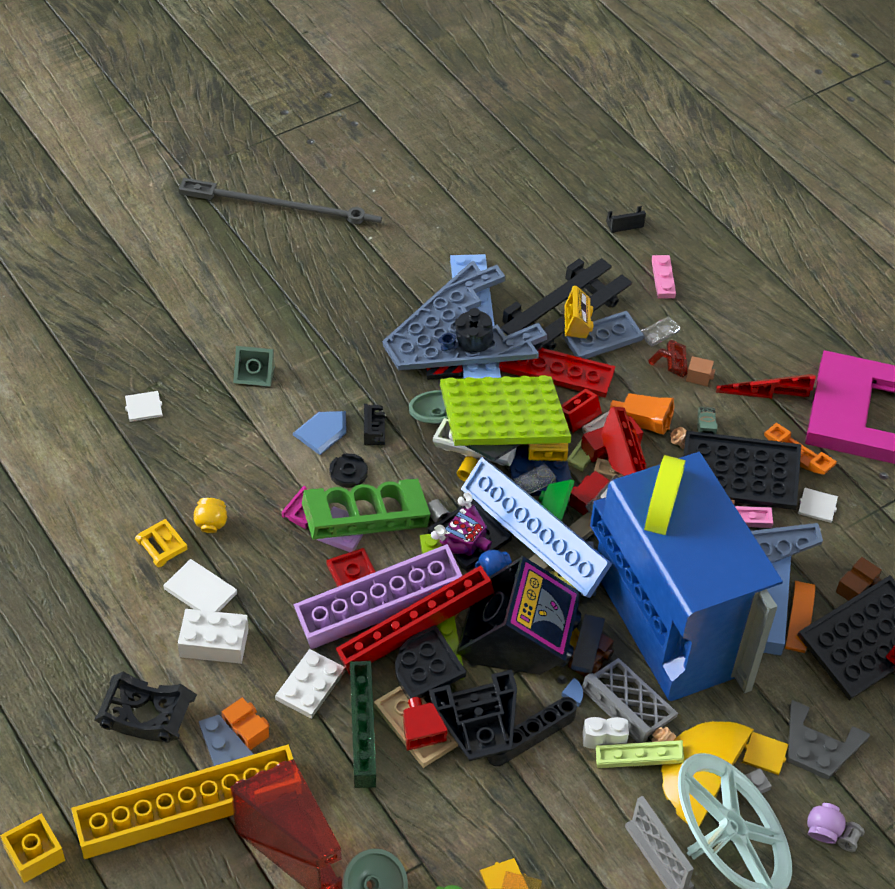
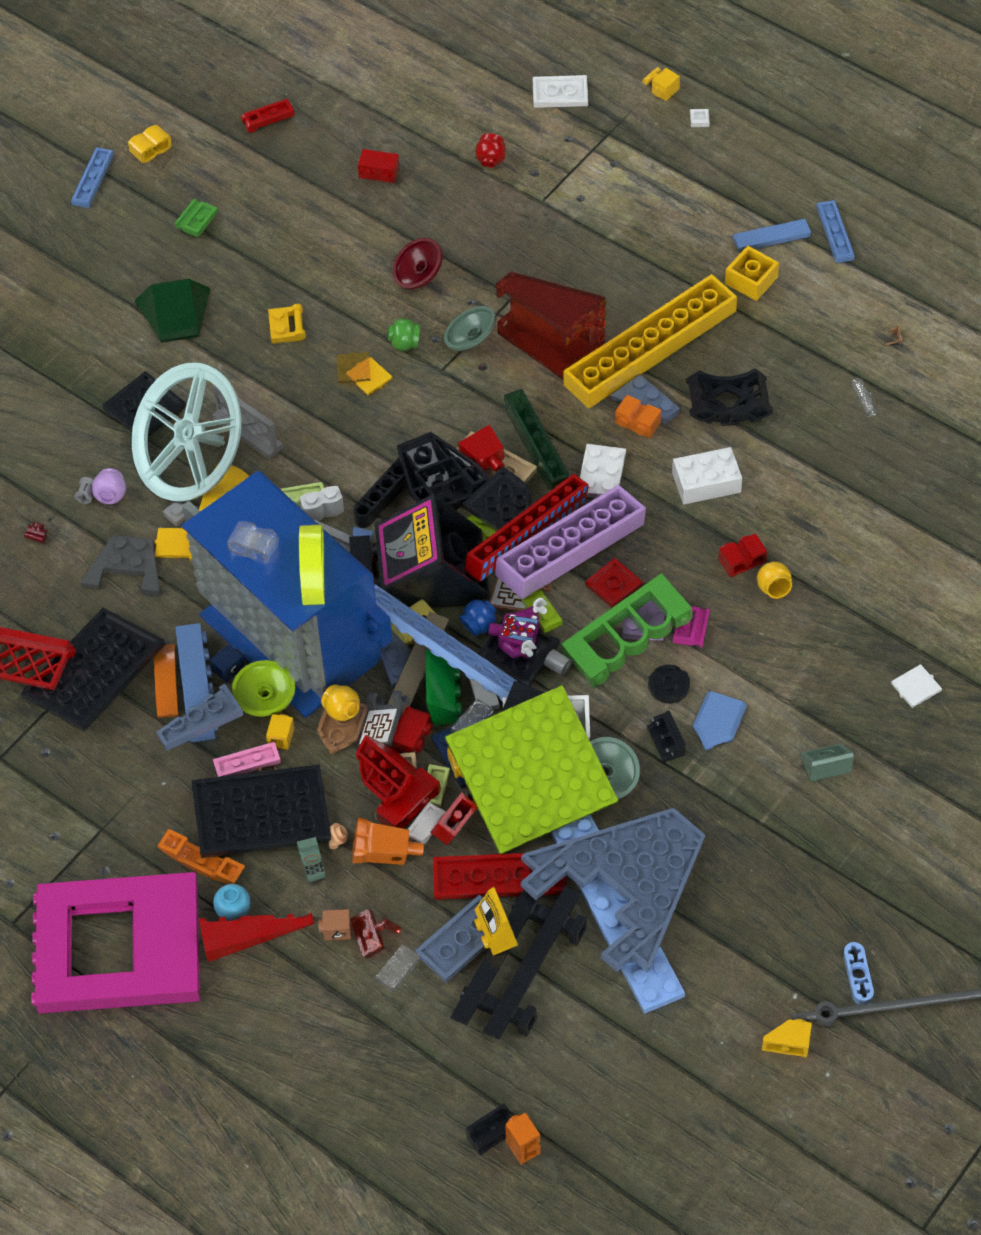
camera: 165 degrees right, 5 degrees up
yellow plate [135,519,188,567] -> none
white tile [163,559,237,612] -> none
dark blue plate [438,333,459,351] -> none
black brick [455,308,493,352] -> none
bright pink plate [652,255,676,299] -> none
white piece [798,488,838,523] -> none
reddish brown brick [836,557,882,601] -> none
none -> medium azure piece [213,884,251,921]
none -> clear brick [227,521,279,564]
none -> orange brick [505,1113,541,1165]
none -> red brick [718,533,767,577]
none -> yellow slope [762,1019,812,1057]
none -> light blue beam [843,942,874,1005]
none -> clear pin [851,378,878,417]

